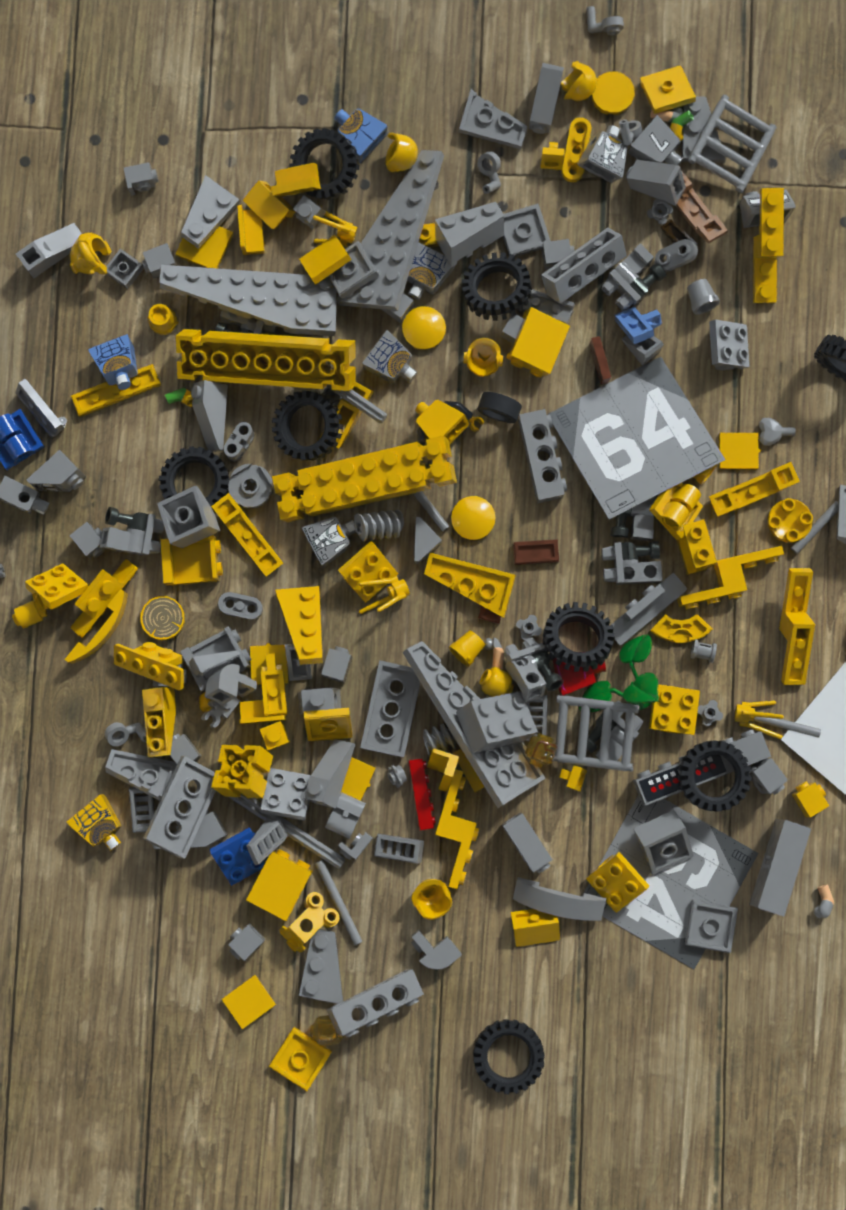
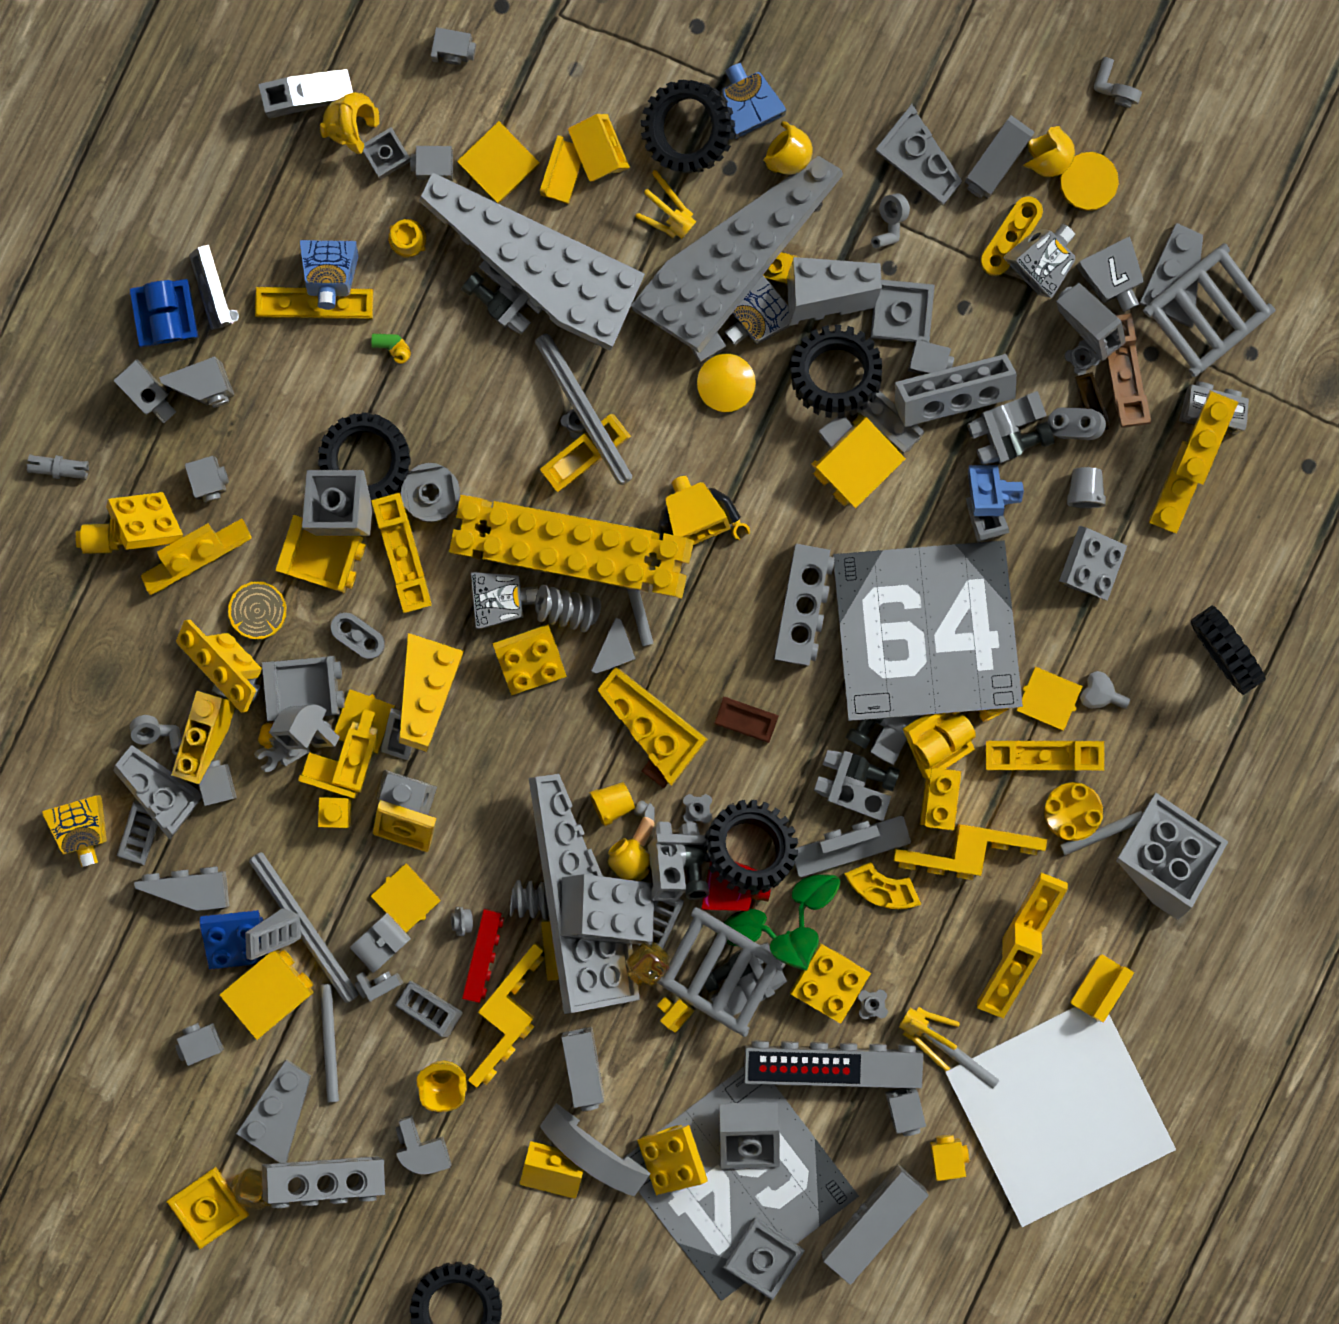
camera: 25 degrees right, 5 degrees up
yellow slope [65,589,128,664] -> none
light grey hips [100,507,164,555] -> none
light grey plate [143,756,216,859] -> none
yellow brick [175,329,356,391] -> none
light grey wing [181,175,240,249] -> none
light grey slope [189,650,240,678] -> none
light grey slope [191,380,228,452] -> none
yellow brick [211,745,273,798] -> none
yellow piece [222,975,276,1029] -> none
light grey piece [224,422,254,462] -> none
light grey plate [260,768,311,820] -> none
yellow panel [271,163,321,197] -> none
black tyre [272,391,343,461] -> none
yellow piece [279,892,339,953] -> none
light grey brick [294,195,326,229] -> none
yellow tile [299,235,352,285] -> none
light grey slope [304,739,355,809] -> none
light grey brick [321,646,353,683] -> none
light grey tile [329,241,379,299] -> none
yellow plant [359,576,410,614] -> none
light grey plate [360,660,420,758] -> none
torso [362,330,417,384] -> none
yellow panel [427,748,459,792] -> none
yellow dish [451,496,495,540] -> none
yellow cap [463,338,503,377] -> none
black tyre [477,392,522,423] -> none
yellow tile [540,142,564,170] -> none
copper tile [589,336,611,385] -> none
light grey plate [619,119,643,146] -> none
yellow plate [640,65,696,114] -> none
light nougat arm [650,107,683,122] -> none
arm [670,110,694,142] -> none
black tyre [678,740,752,812] -> none
light grey bush [690,639,717,663] -> none
arm [814,884,834,918] -> none

